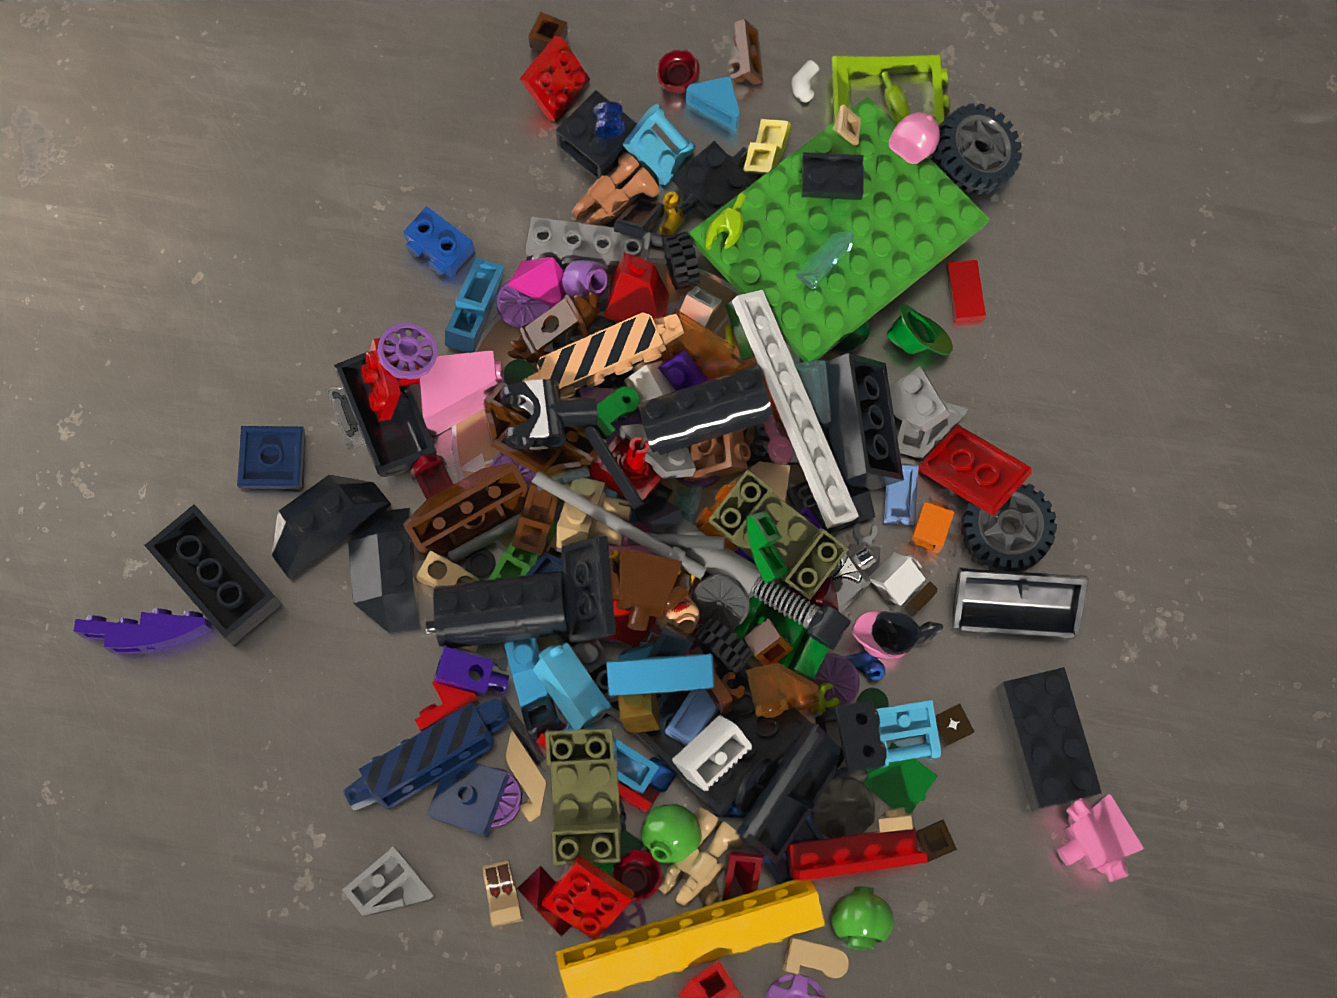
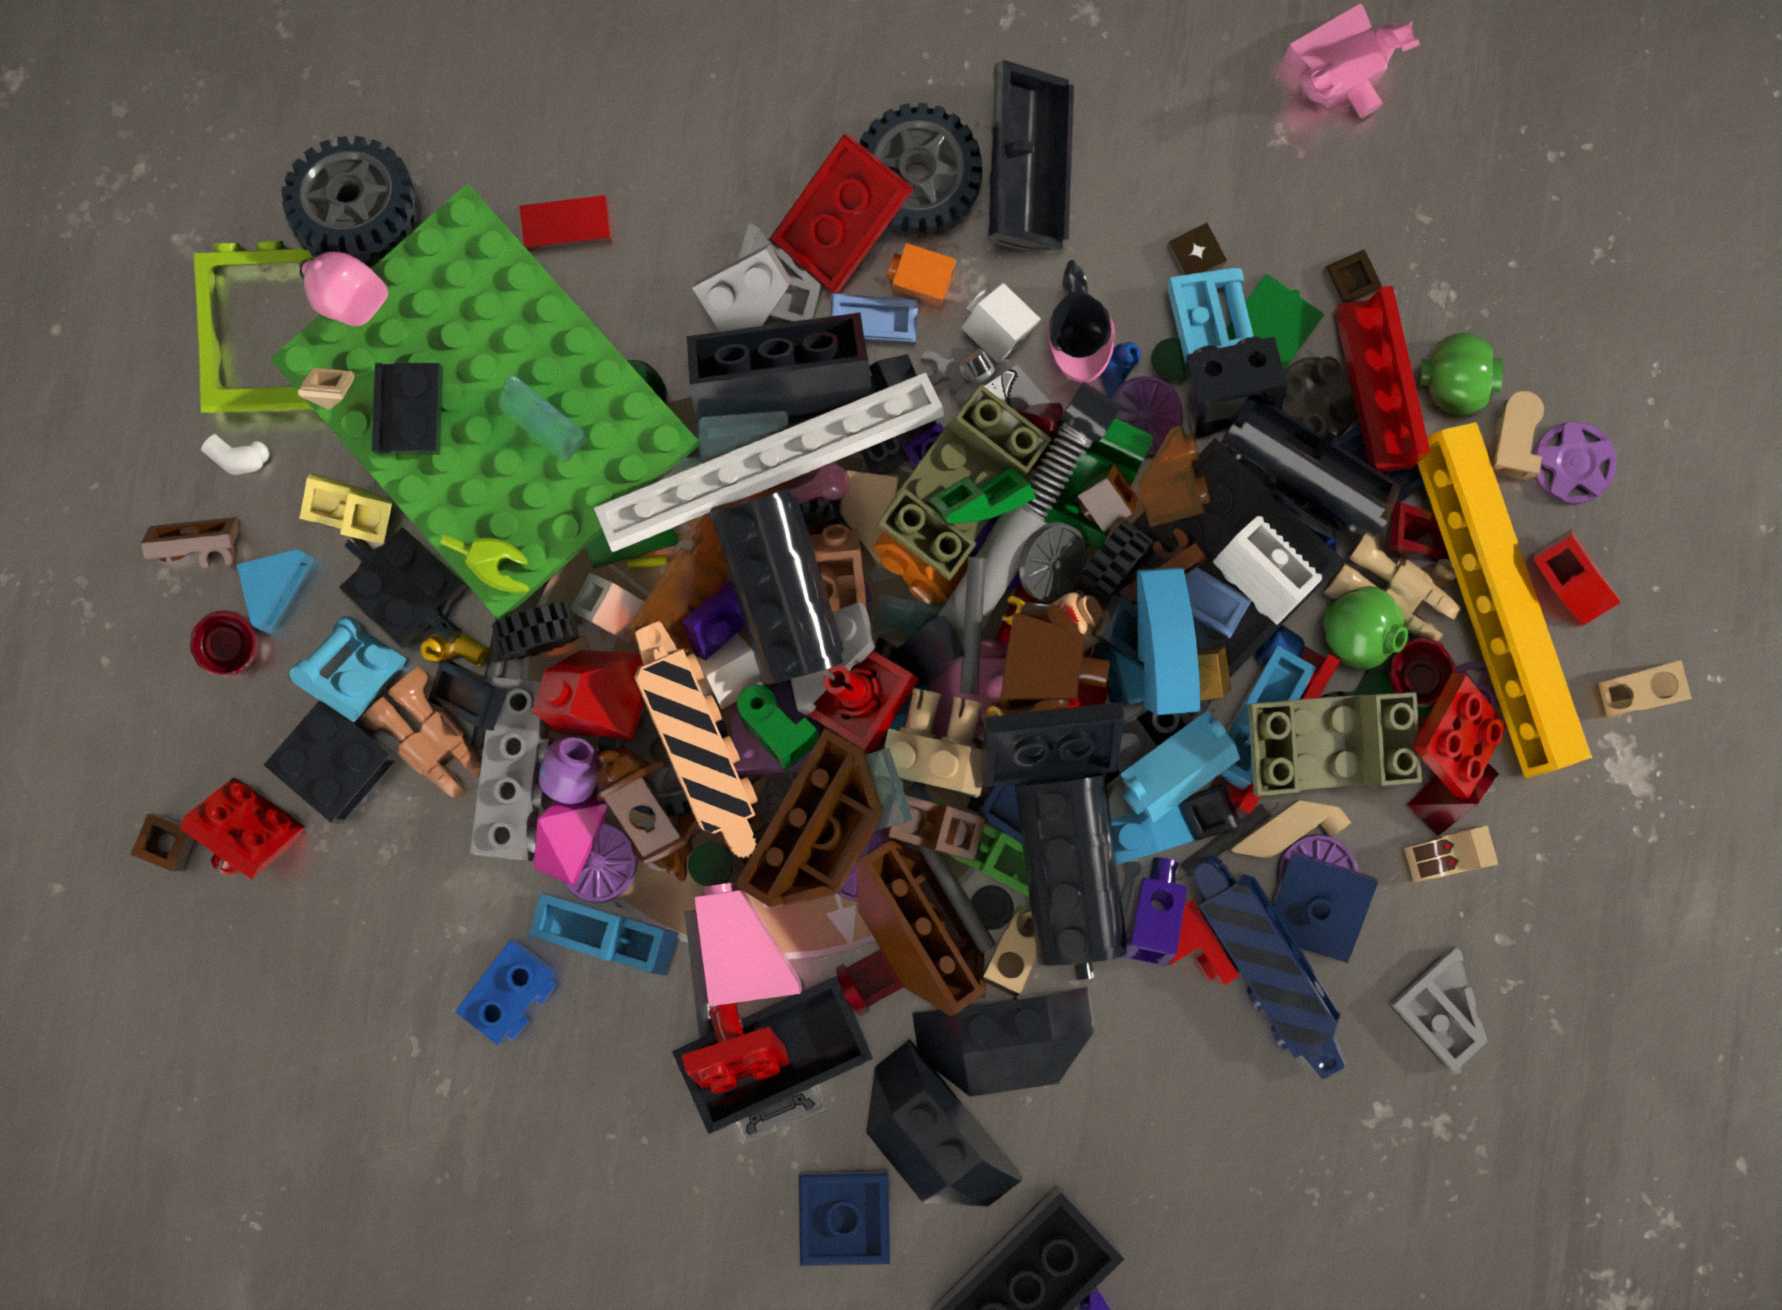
camera: 85 degrees left, 10 degrees up
medium lavender wheel [377,323,438,380] -> none
black connector [500,379,598,450] -> none
light grey bar [532,471,707,579] -> none
black bar [583,425,644,510] -> none
clear blue wheel [593,101,625,137] -> none
lime plate [804,682,840,715] -> none
tan plate [878,808,915,832] -> none
lime hand [881,71,910,125] -> none
green piece [887,304,953,355] -> none
dark brown tile [904,581,938,617] -> none
black brick [996,667,1102,812] -> none

